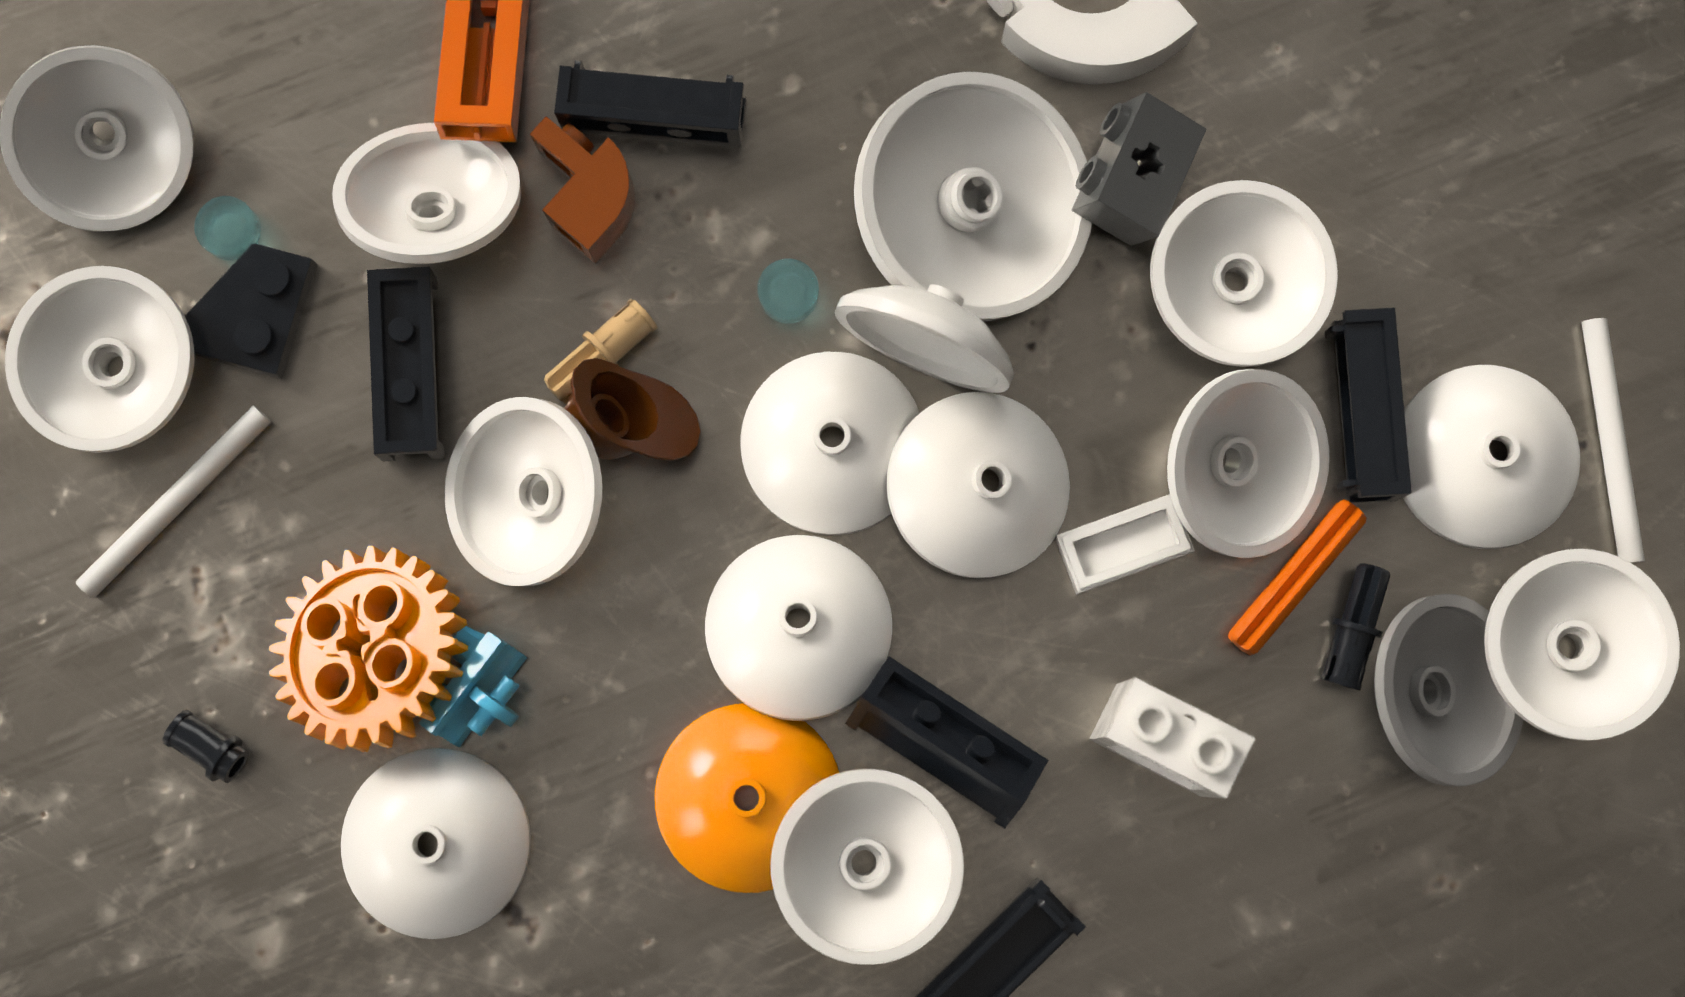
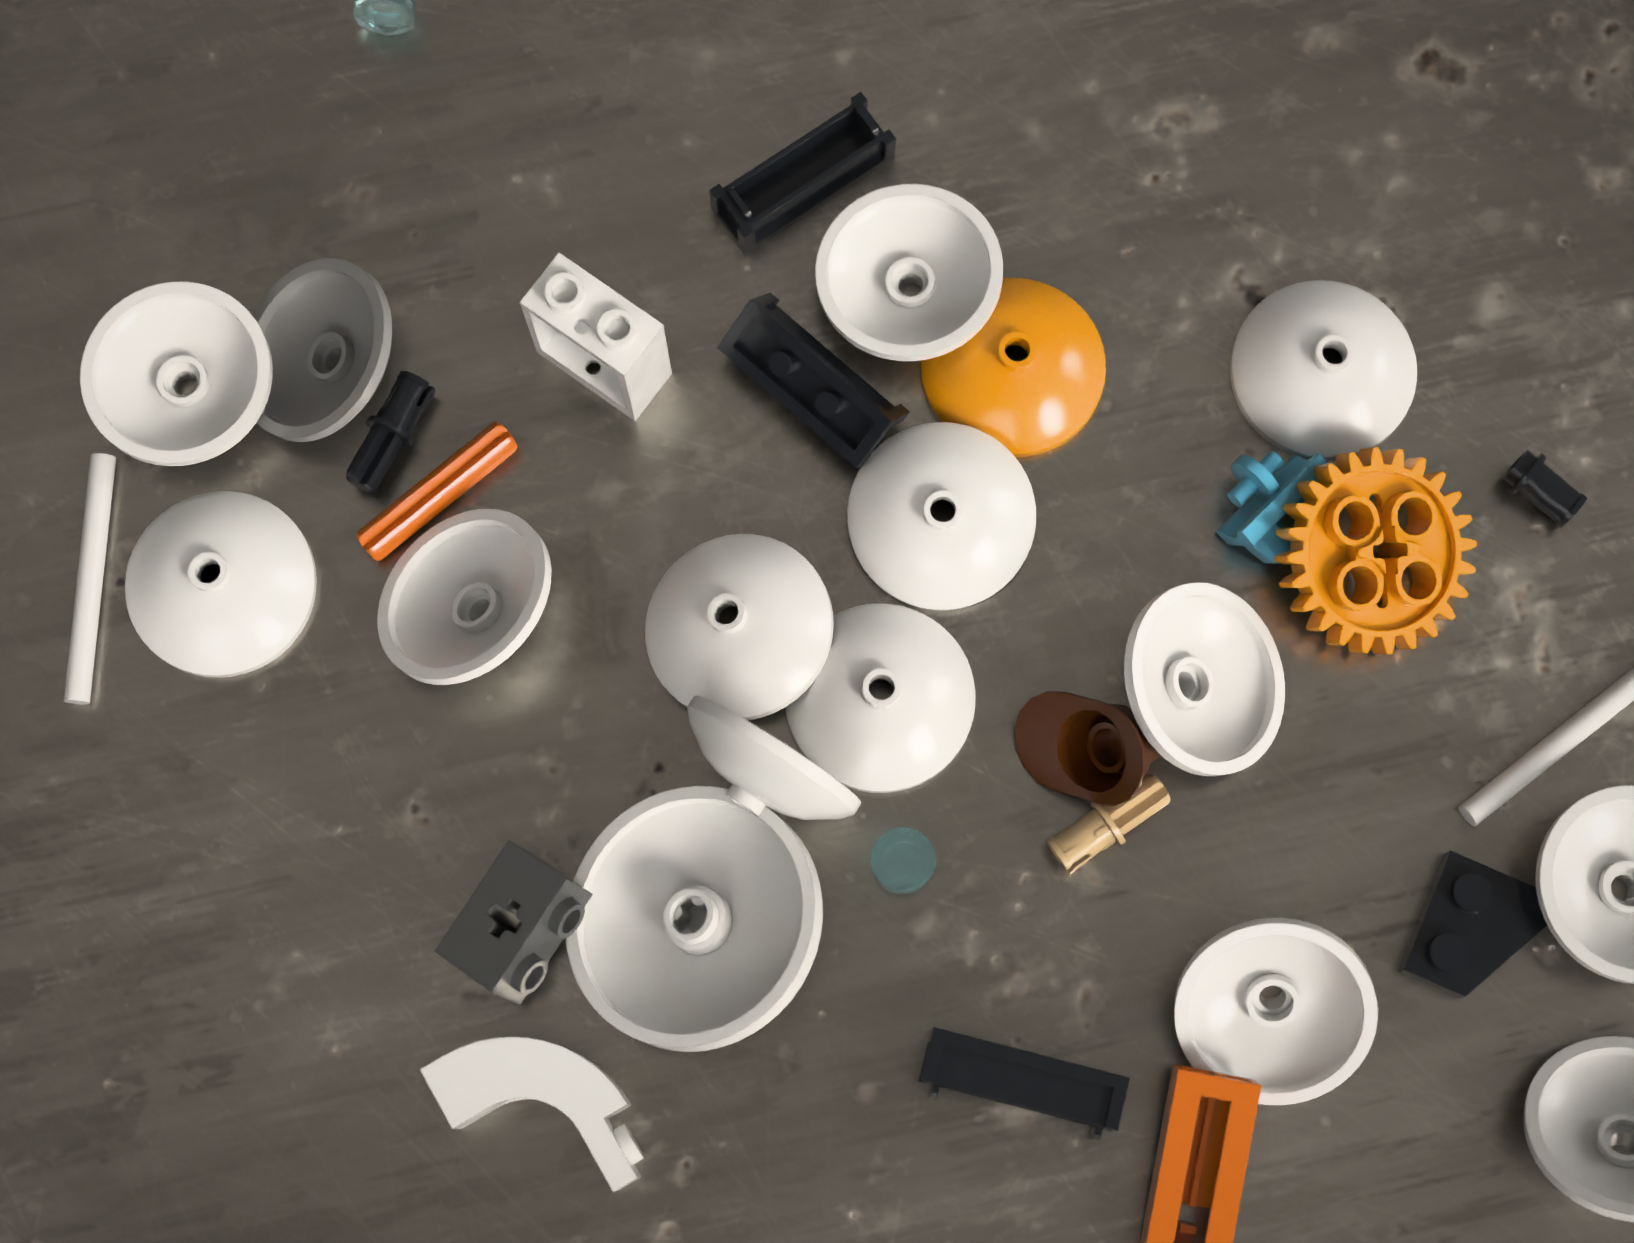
camera: 175 degrees left, 5 degrees down
clear light blue tile [194,196,261,260] -> none
black container [367,266,445,462] -> none
dark orange brick [530,116,635,264] -> none
white tile [1055,494,1195,595] -> none
white dish [1150,180,1338,367] -> none
black container [1324,308,1412,504] -> none

